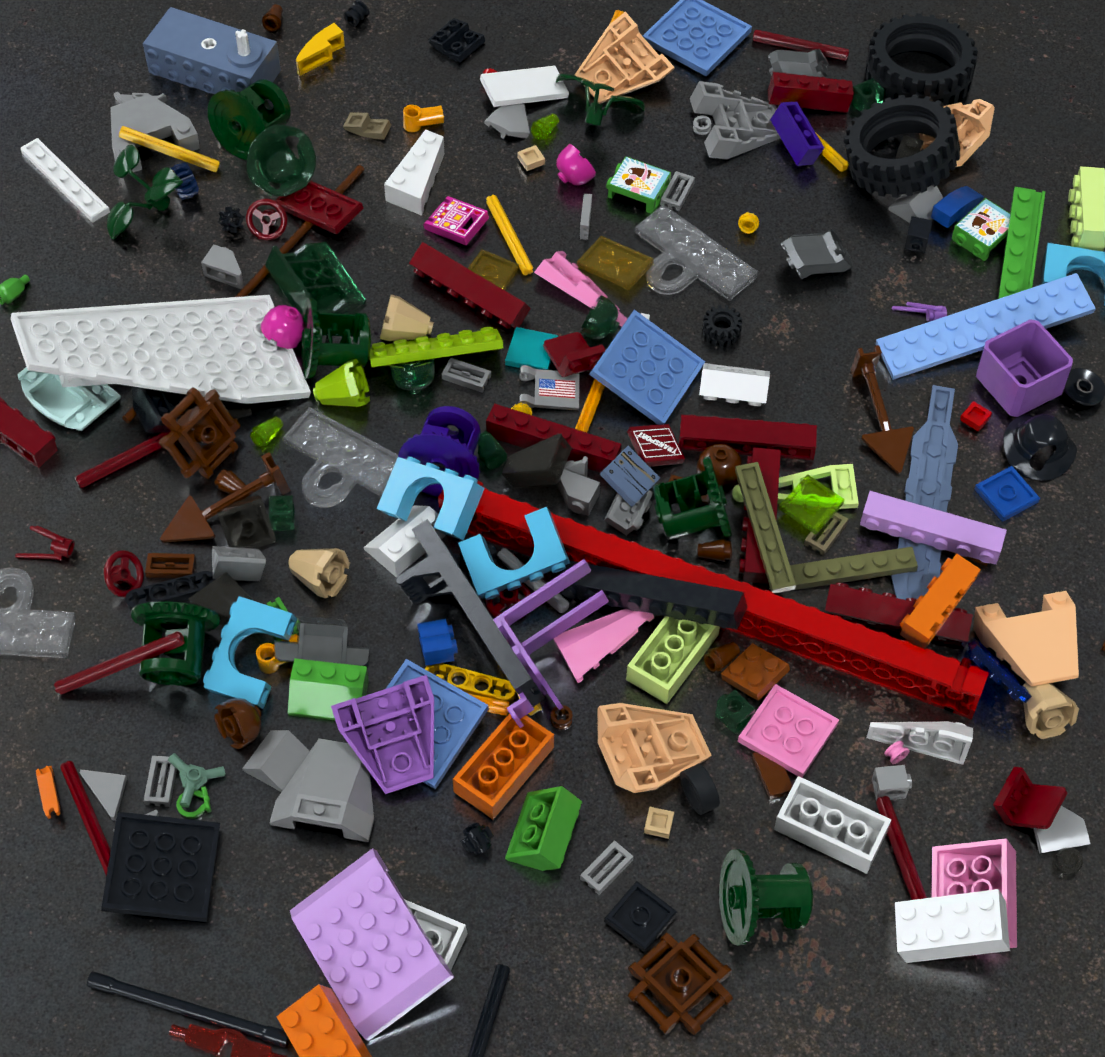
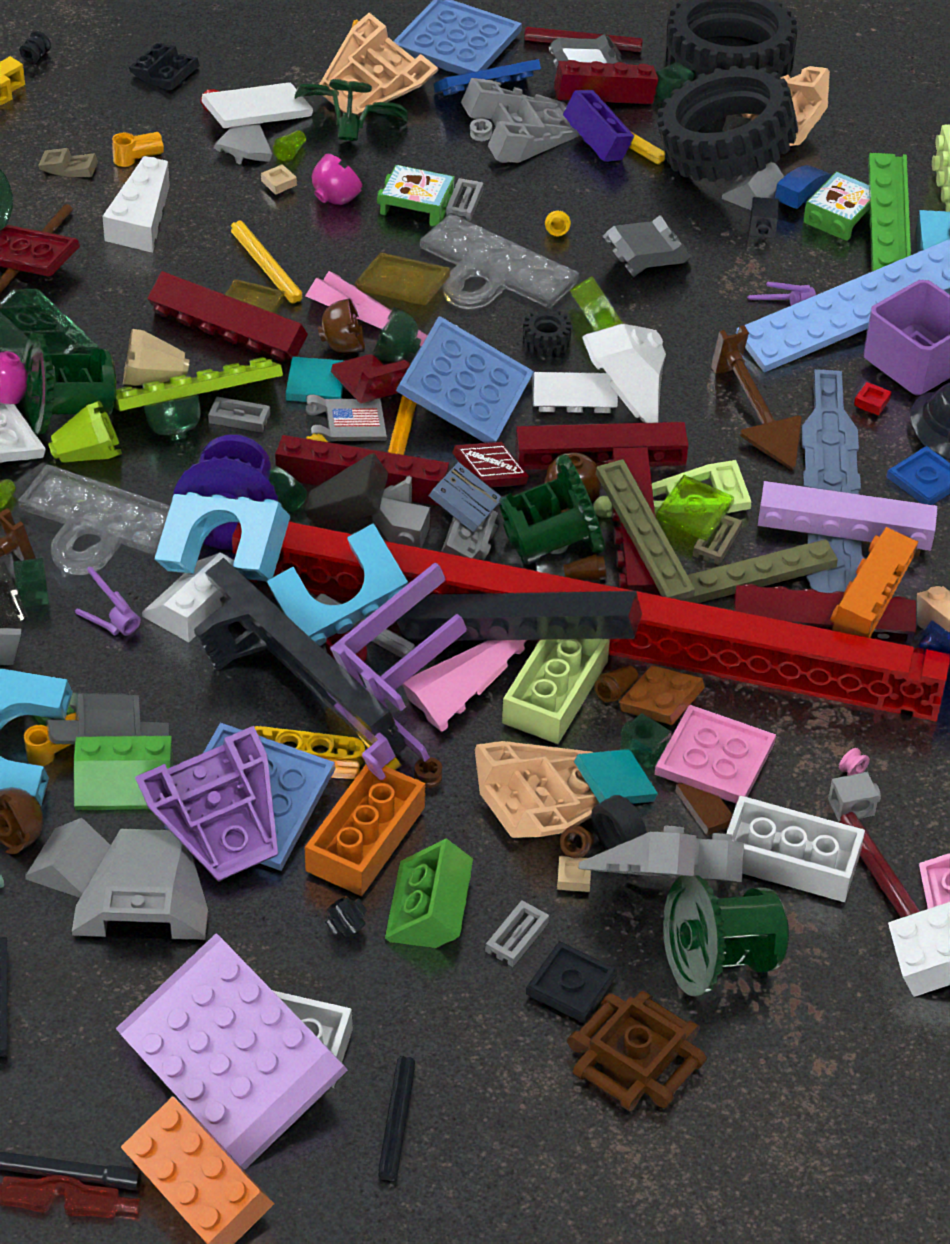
camera: 10 degrees left, 10 degrees down
tan cone [288,548,350,598] -> none
blue brick [417,619,458,666] -> none
dark pink container [423,196,489,245] -> none
light grey tile [580,194,592,240] -> none
white wedge [866,721,973,765] -> none
none -> medium lavender plant [75,567,141,636]
none -> reddish brown cylinder [318,298,365,354]
none -> blue plate [433,59,541,96]
none -> reddish brown cone [560,826,594,858]
none -> clear neon green slope [570,276,623,331]
none -> teal tile [574,749,658,804]
none -> light grey wedge [579,826,744,882]
none -> white wedge [582,324,666,423]

